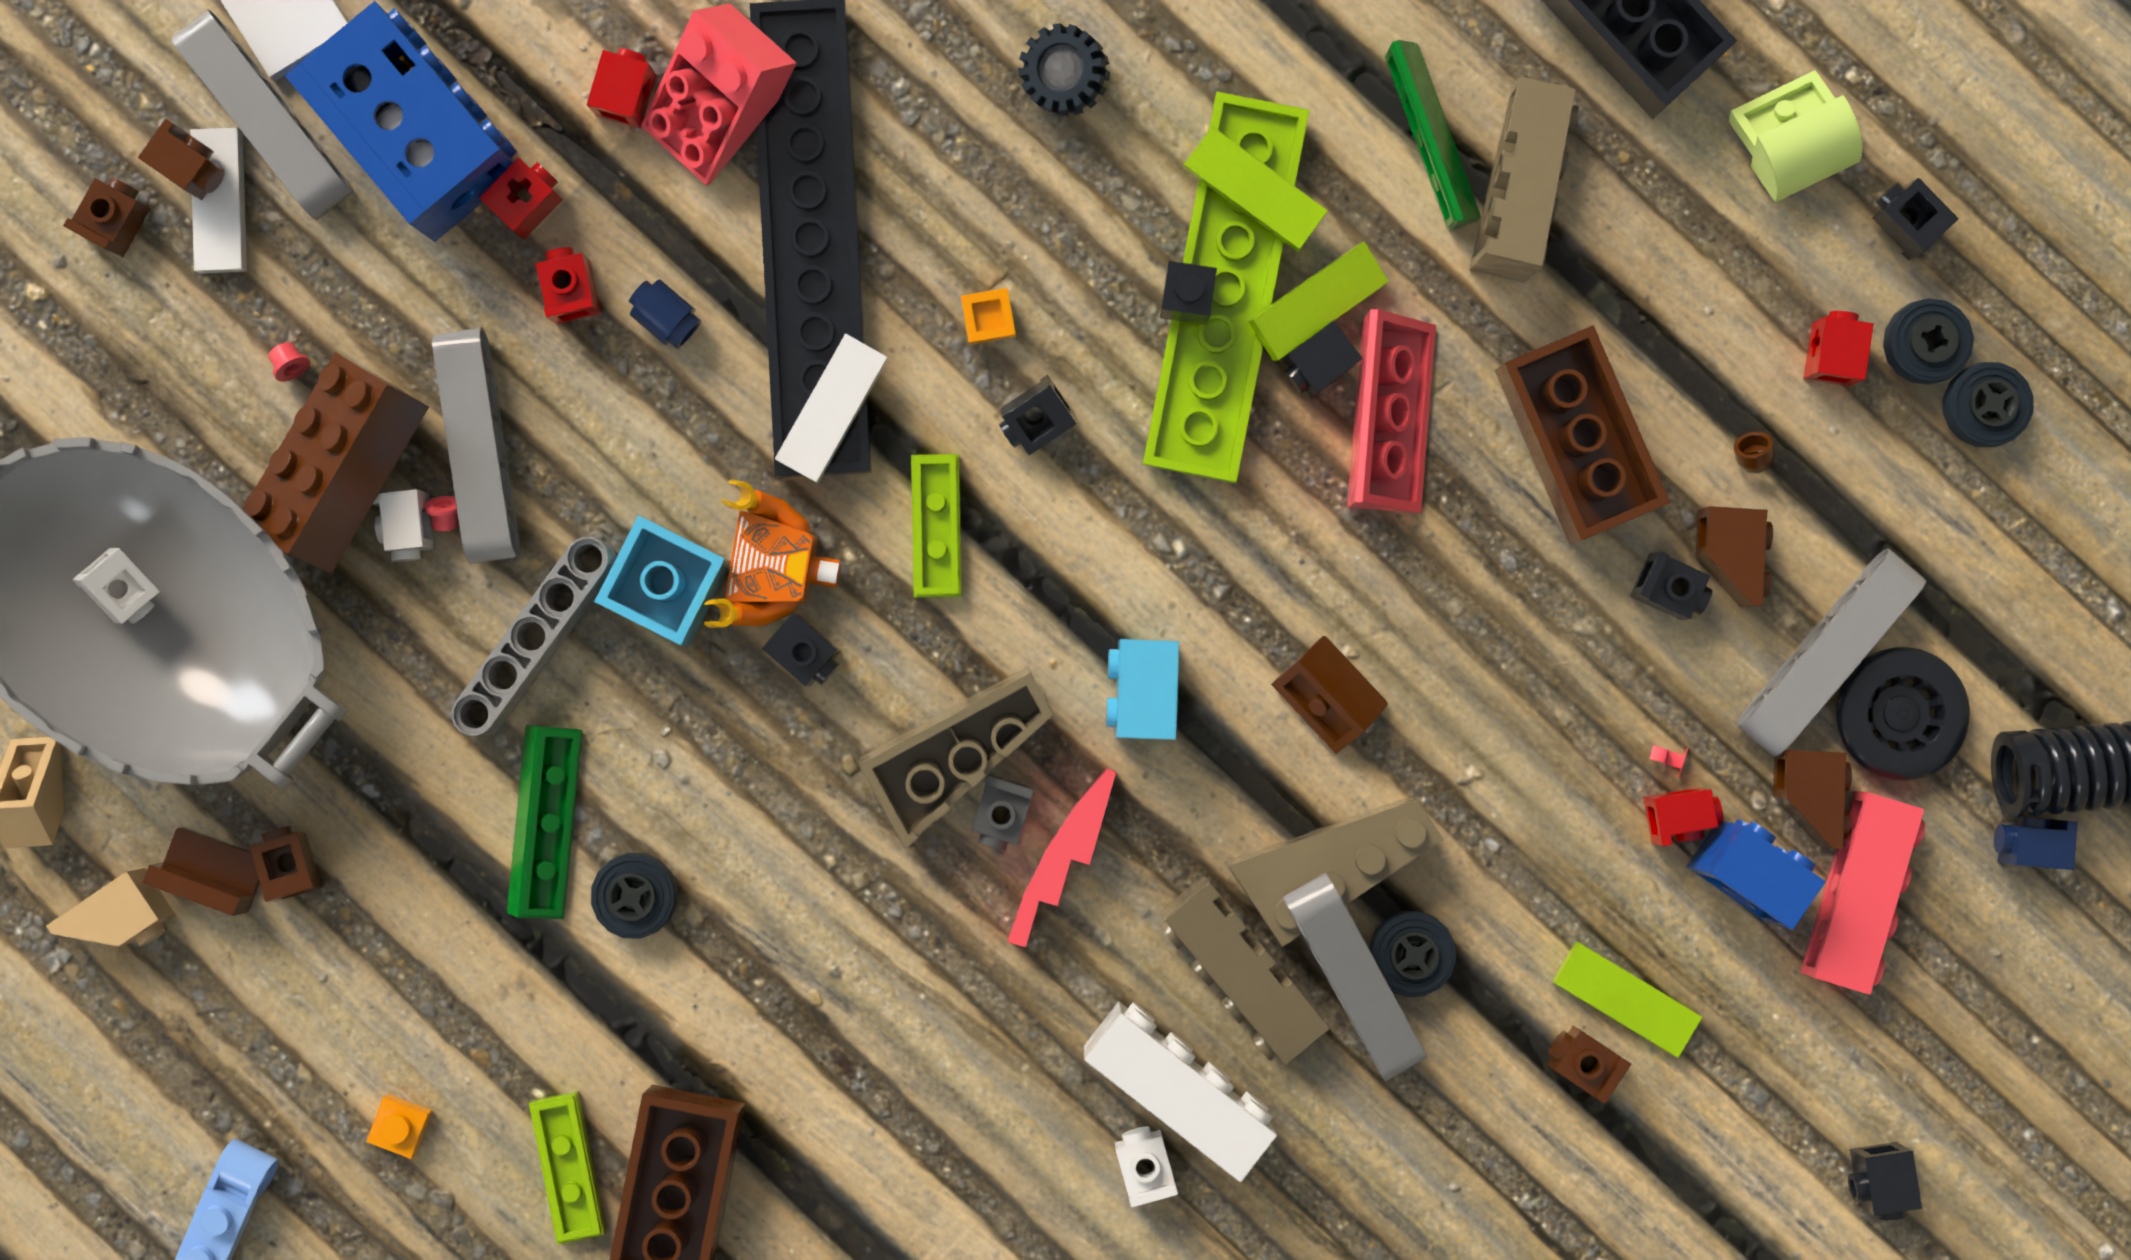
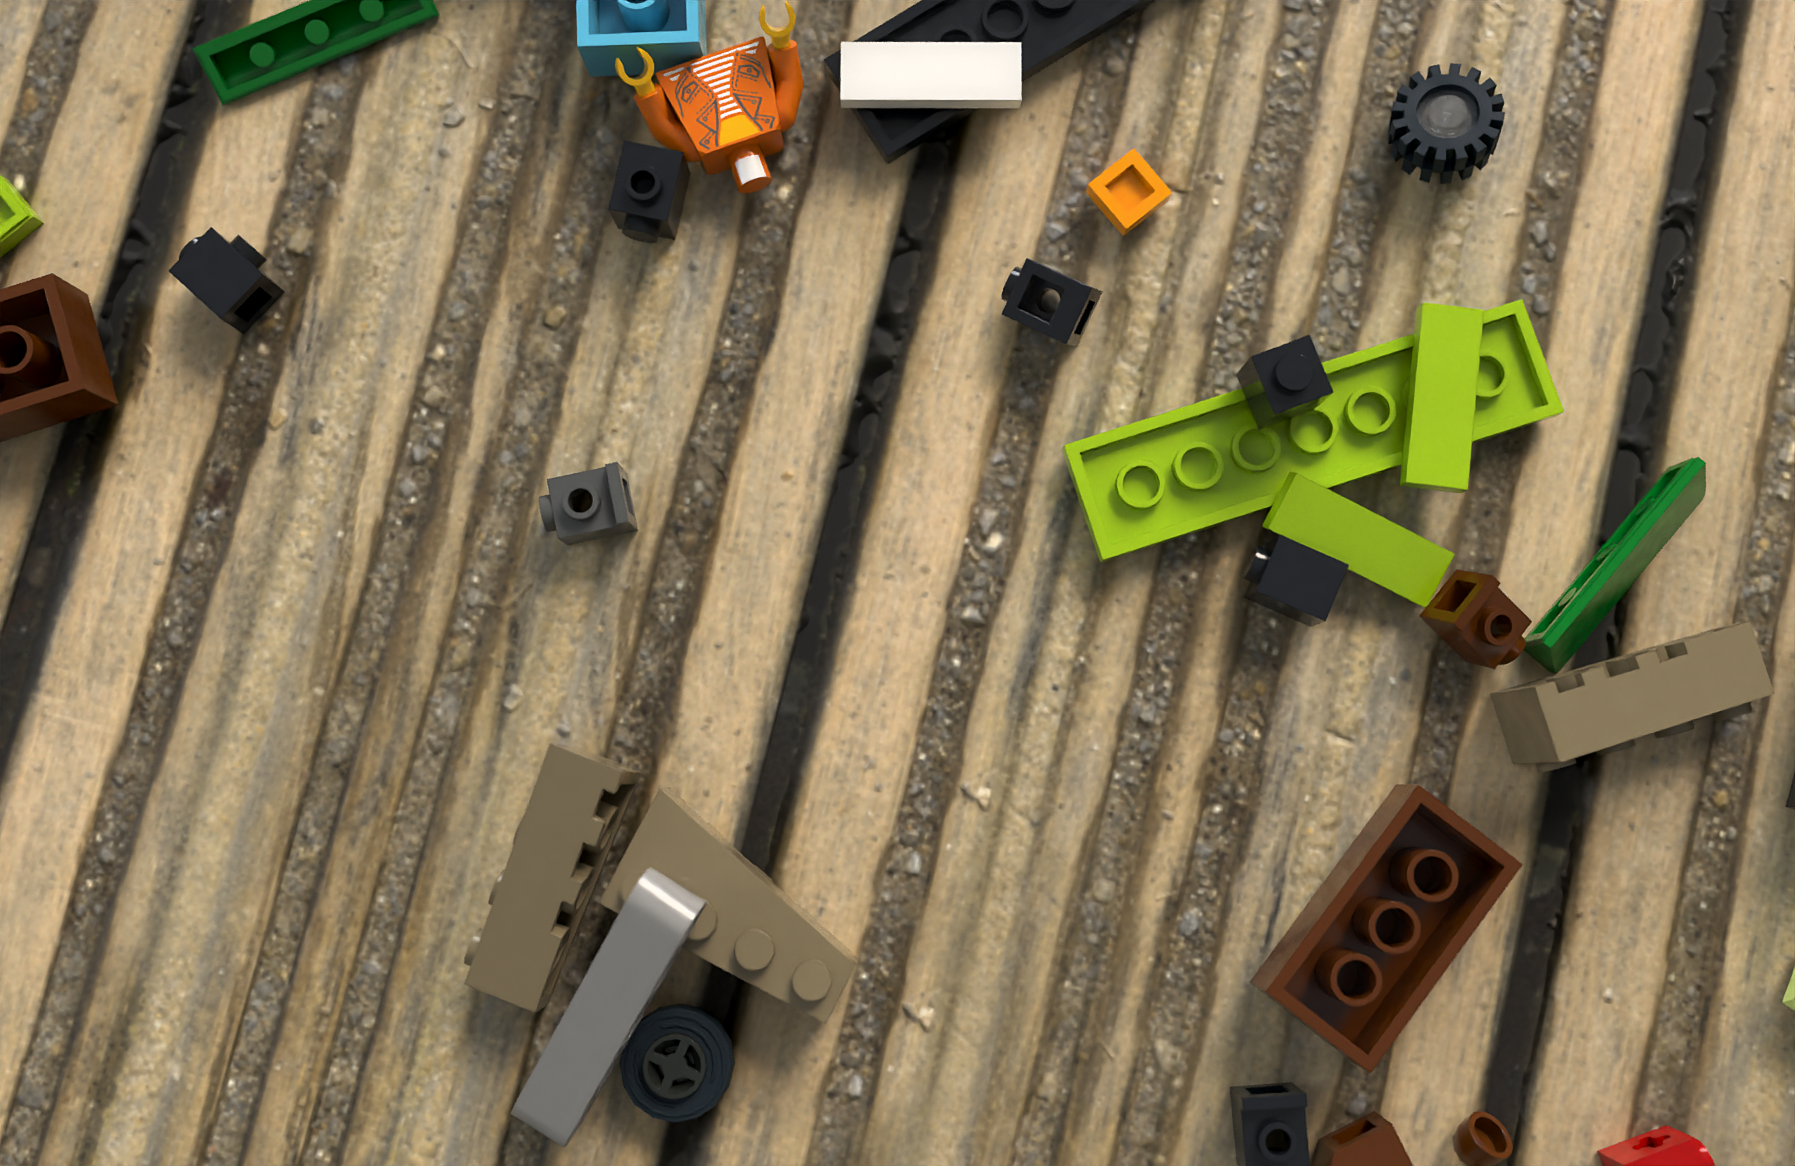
camera: 60 degrees right, 5 degrees down
black wheel [591,853,678,939] -> none
dark tan wedge [859,667,1053,849] -> none
lime tile [911,454,962,598] -> none
coral slope [1007,768,1116,947] -> none
white brick [1084,1001,1277,1182] -> none
medium azure brick [1106,639,1179,740] -> none
white brick [1115,1126,1178,1208] -> none
reddish brown panel [1271,636,1388,754] -> none
coral slope [1347,309,1436,513] -> none
none -> black brick [168,227,285,334]
none -> reddish brown brick [1419,569,1532,669]

